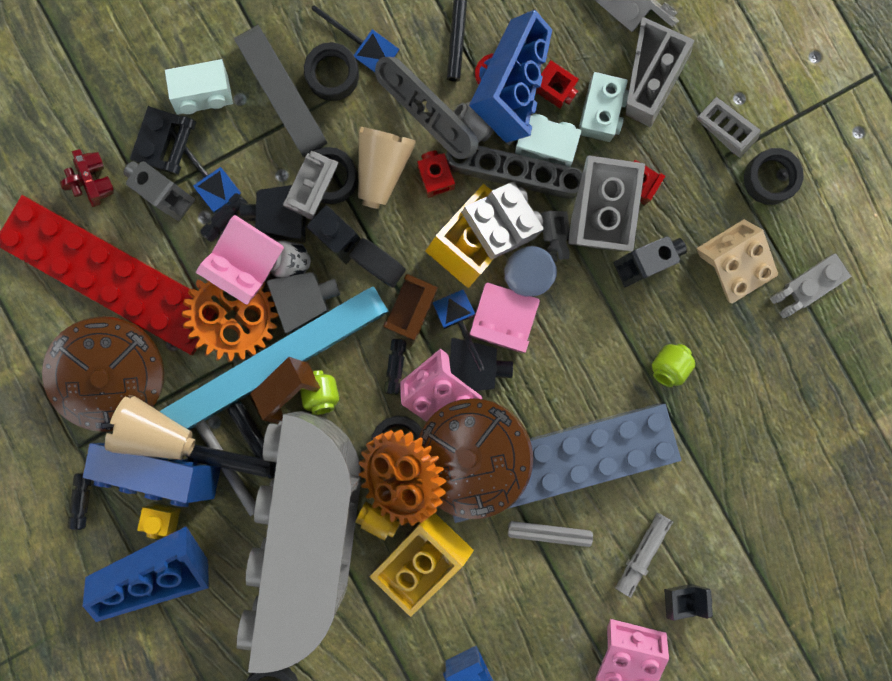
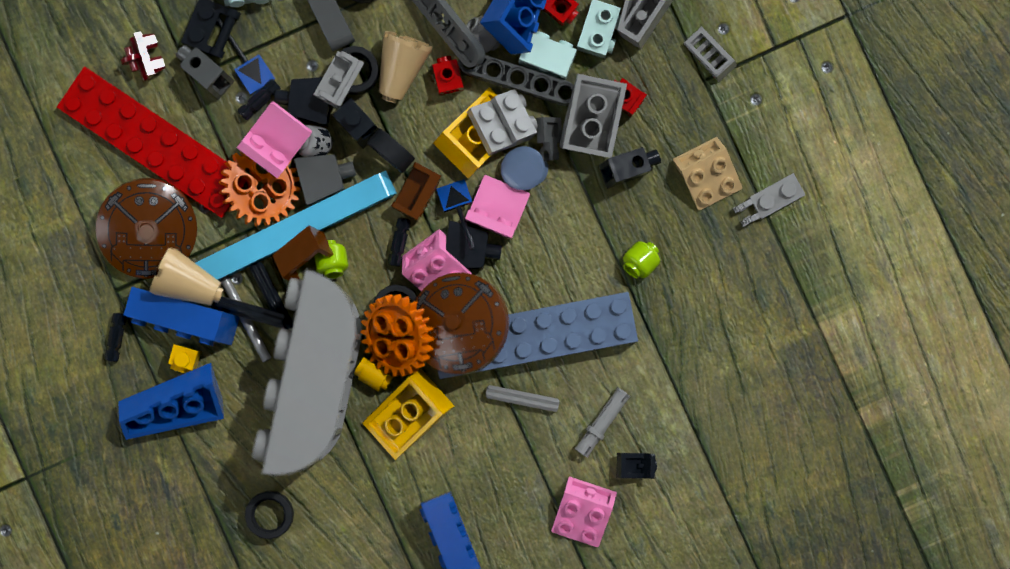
camera: 15 degrees right, 0 degrees up
black tyre [744,148,804,205] -> none

